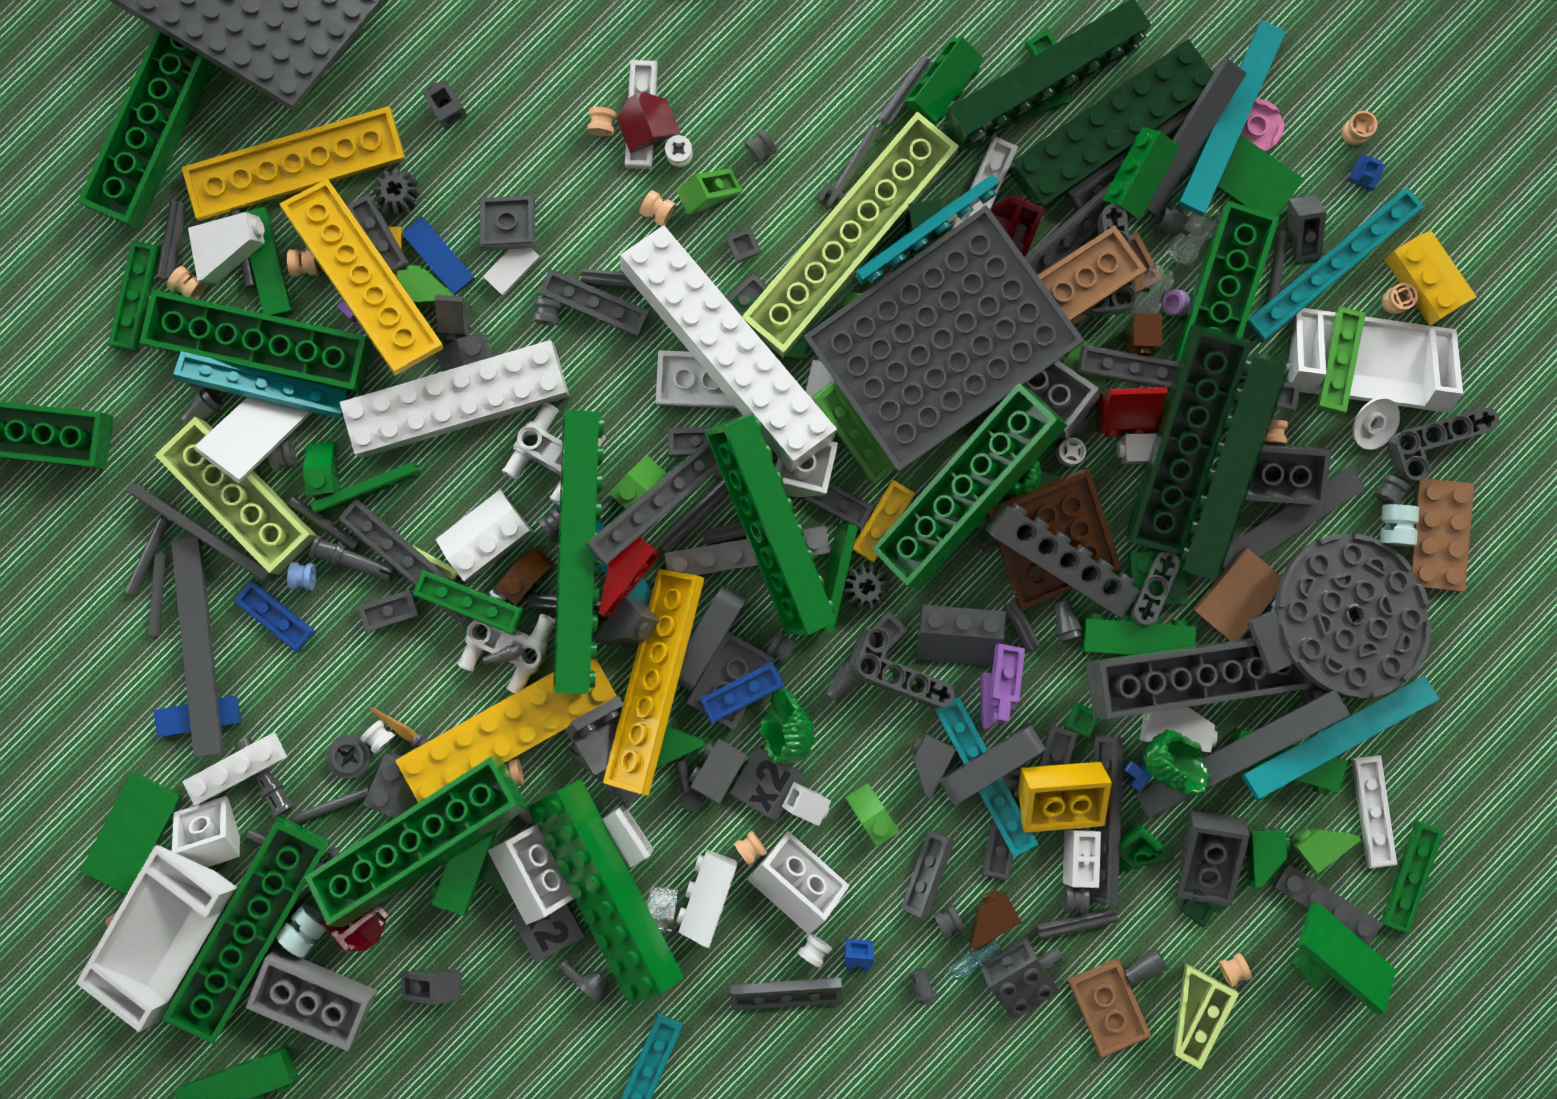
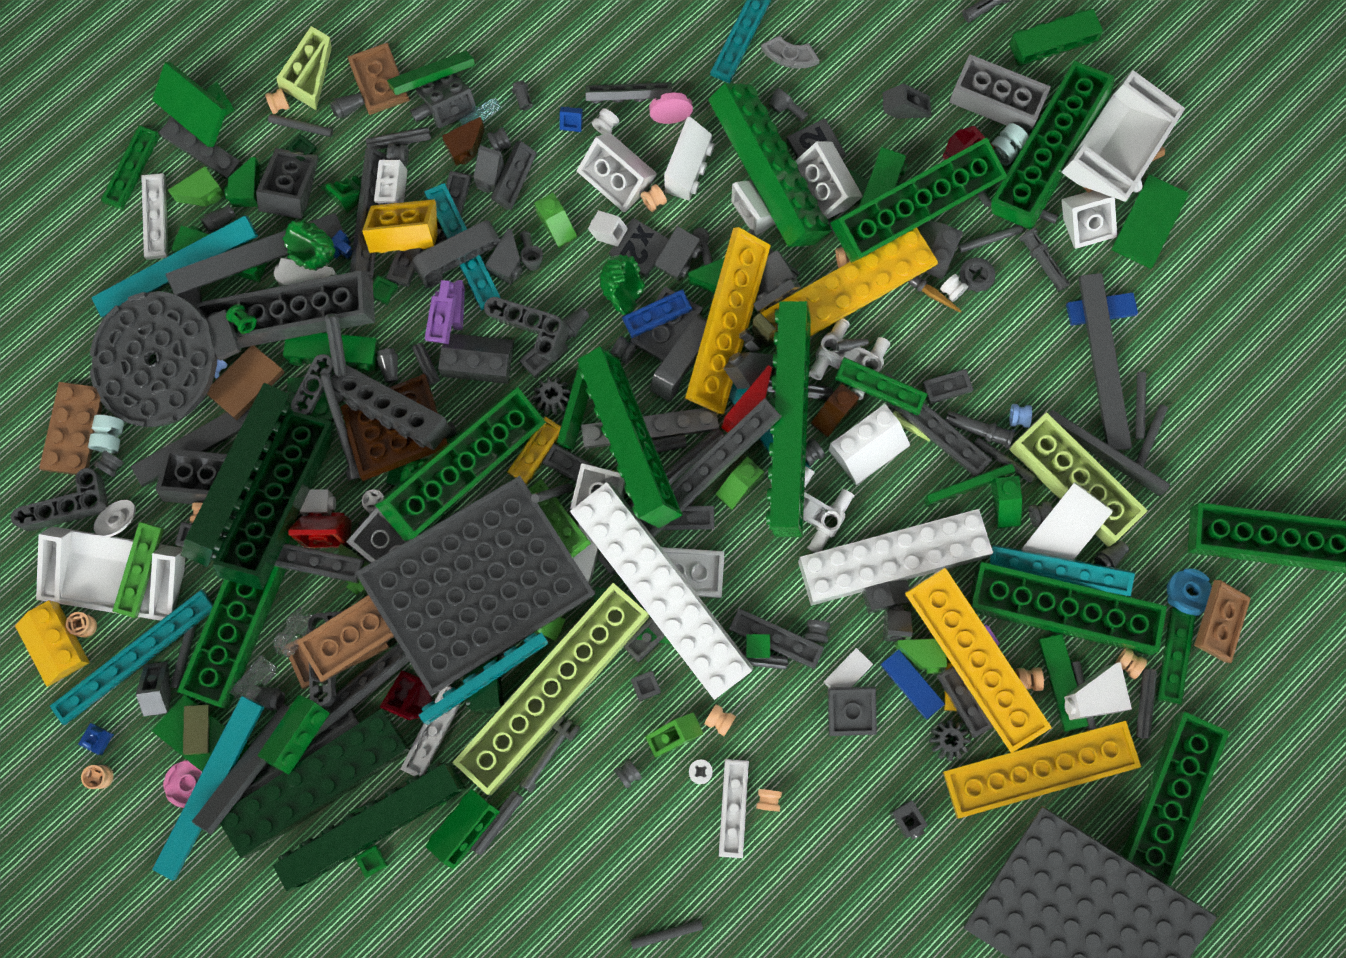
camera: 175 degrees left, 10 degrees down
white plate [182,733,287,806] -> none
blue tile [234,580,316,652] -> none
dark red slope [617,92,680,153] -> none
clear bracket [648,887,678,933] -> none
reddish brown slope [1123,313,1162,357] -> none
lavender tile [1162,289,1190,317] -> none
none -> olive tile [183,705,210,755]
none -> dark grey cone [201,205,236,233]
none -> green bush [226,304,257,334]
none -> dark grey bar [268,114,333,137]
none -> dark grey piece [321,373,360,481]
none -> dark grey axle [325,313,347,376]
none -> green tile [387,50,475,95]
none -> dark grey slope [473,145,505,193]
none -> dark grey bar [519,230,543,271]
none -> dark grey bar [531,483,573,503]
none -> bright pink tile [649,92,693,124]
none -> dark grey bar [739,328,762,353]
none -> green tile [746,634,770,658]
none -> olive tile [752,313,775,348]
none -> light grey tile [761,35,820,69]
none -> dark azure plate [1167,568,1212,616]
none -> medium nougat tile [1194,580,1251,663]

